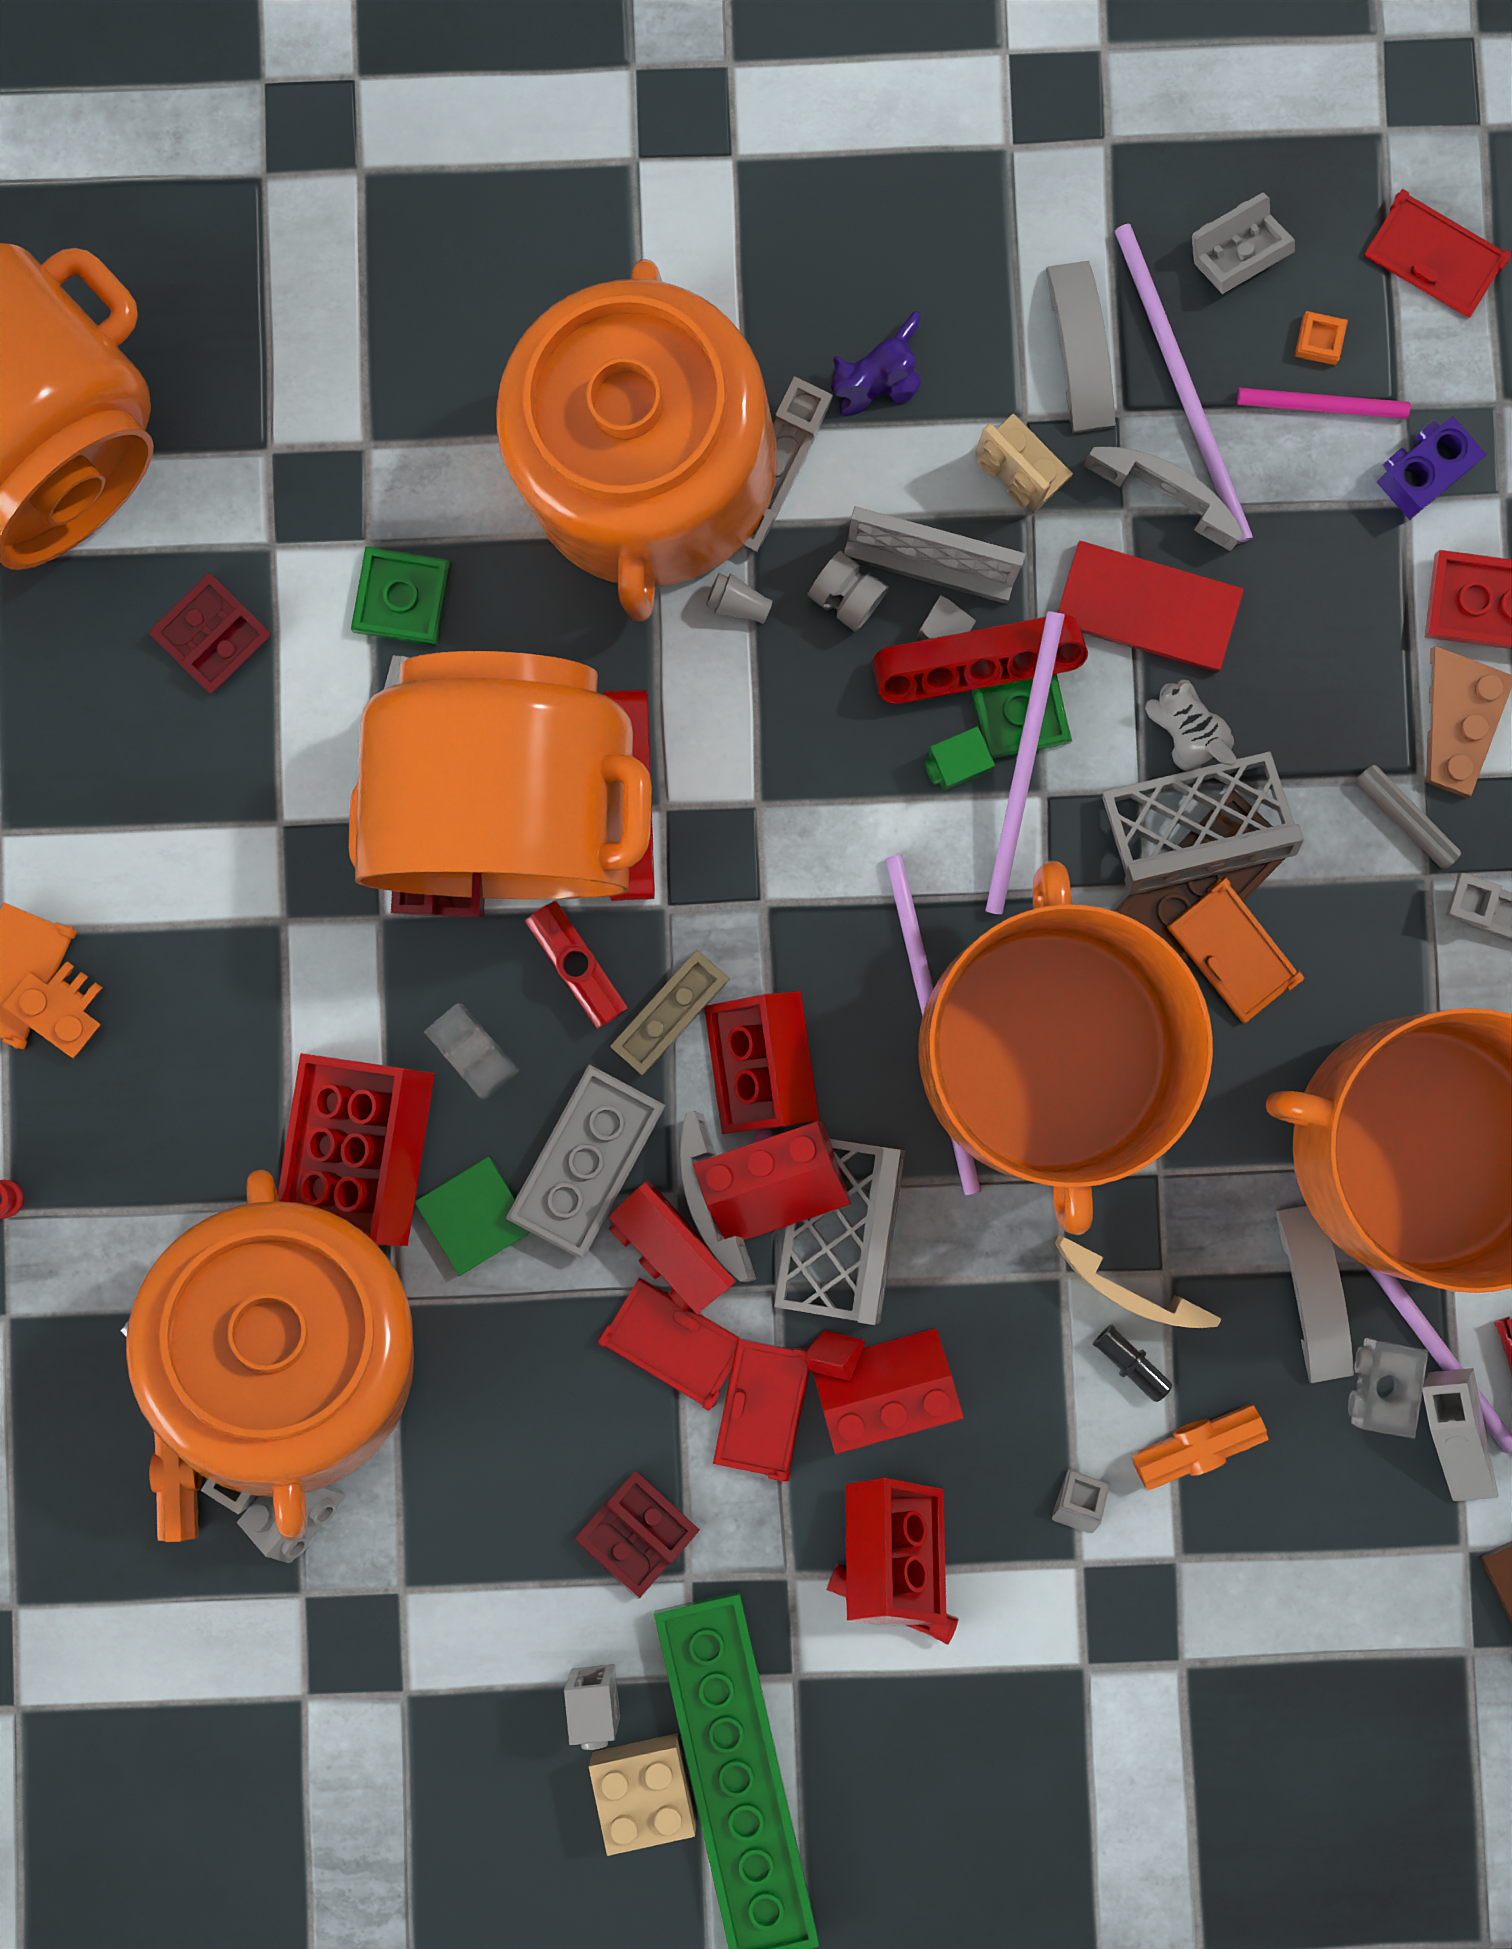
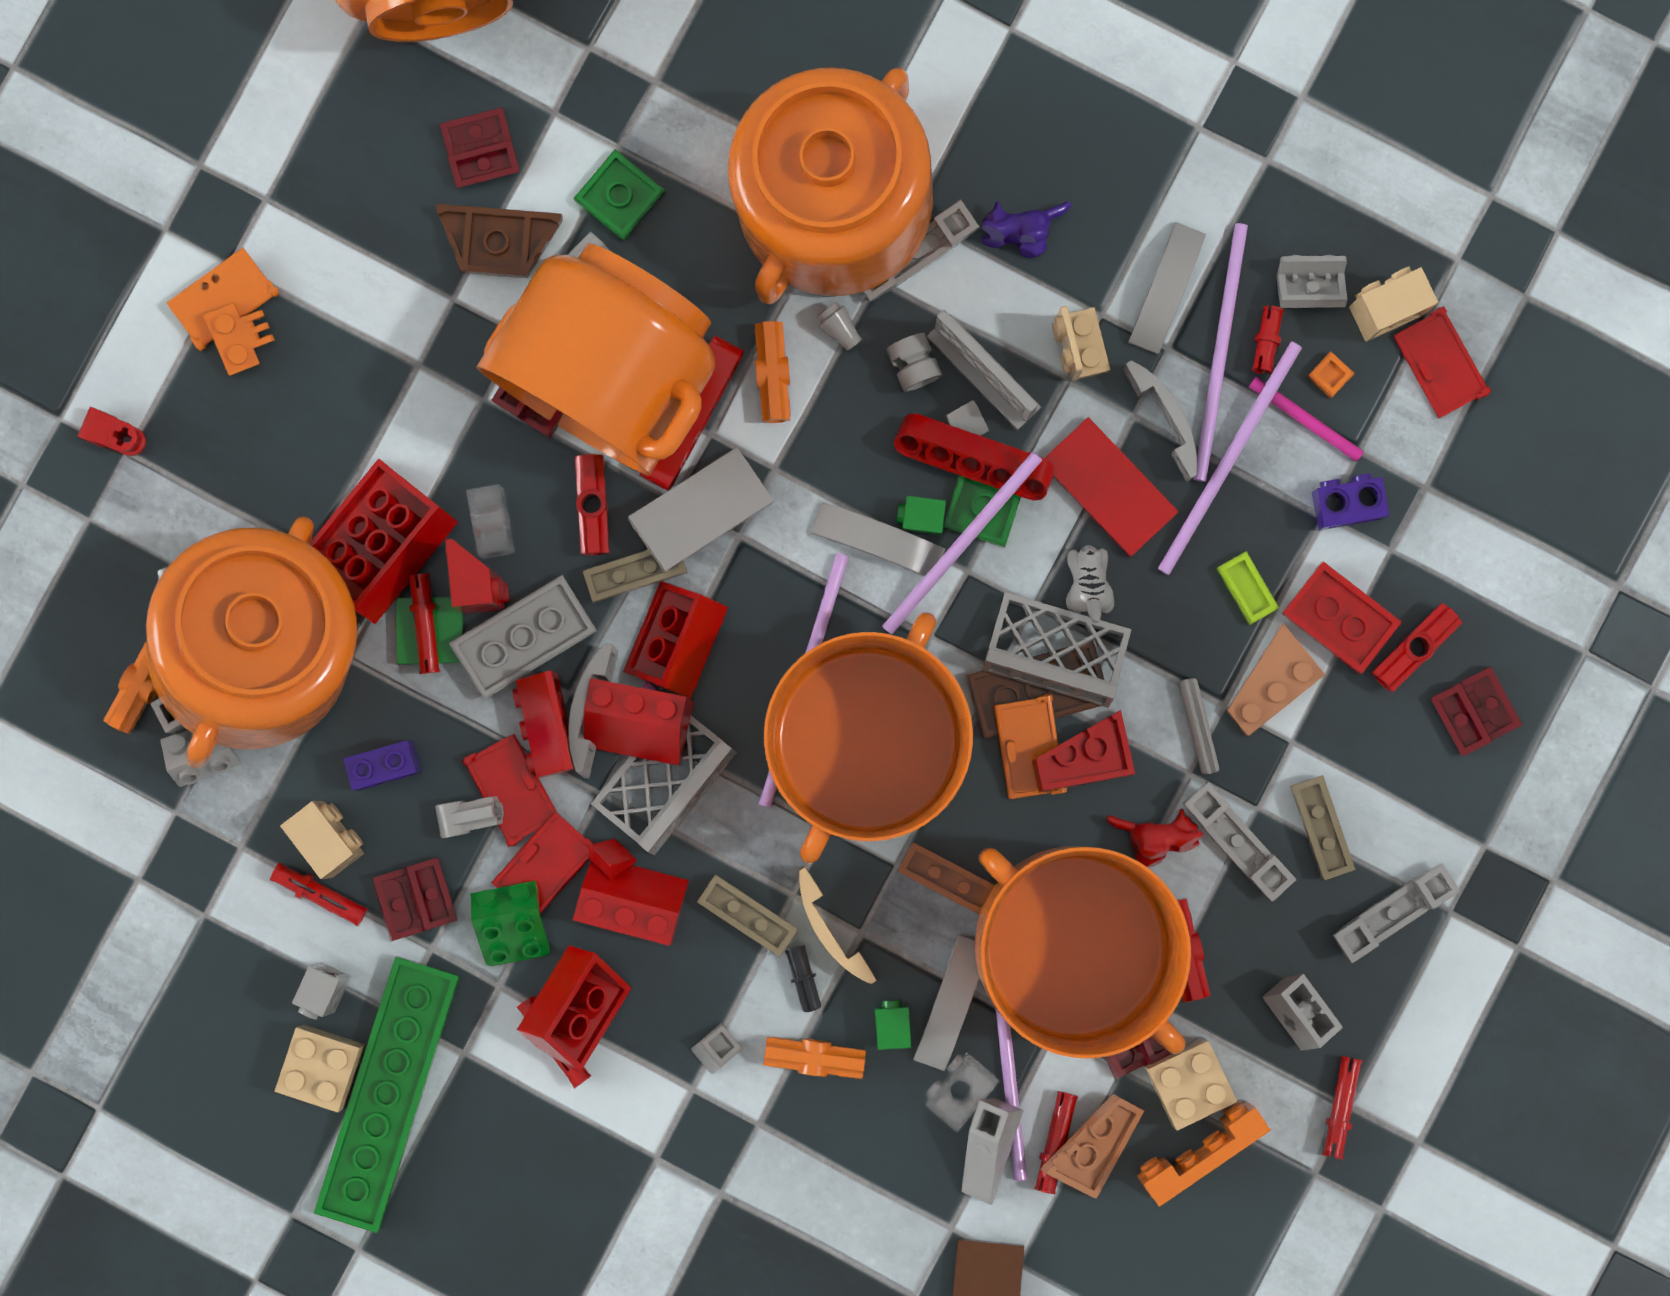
camera: 30 degrees right, 0 degrees up
none -> red pin [269,862,368,927]
none -> tan brick [280,801,365,879]
none -> dark purple brick [343,740,422,791]
none -> red pin [408,573,441,674]
none -> light grey piece [435,796,504,839]
none -> reddish brown wing [436,204,563,278]
none -> red slope [445,539,510,614]
none -> green bracket [470,880,550,966]
none -> light grey tile [628,447,774,573]
none -> dark tan plate [697,874,798,957]
none -> orange piece [755,321,791,423]
none -> light grey slope [811,502,945,576]
none -> green brick [875,1000,911,1050]
none -> dark orange plate [898,842,995,915]
none -> red wing [1032,710,1135,793]
none -> red animal [1106,809,1204,867]
none -> lavender piece [1158,341,1302,575]
none -> lime tile [1216,551,1279,625]
none -> red pin [1252,306,1284,375]
none -> tan brick [1349,267,1439,342]

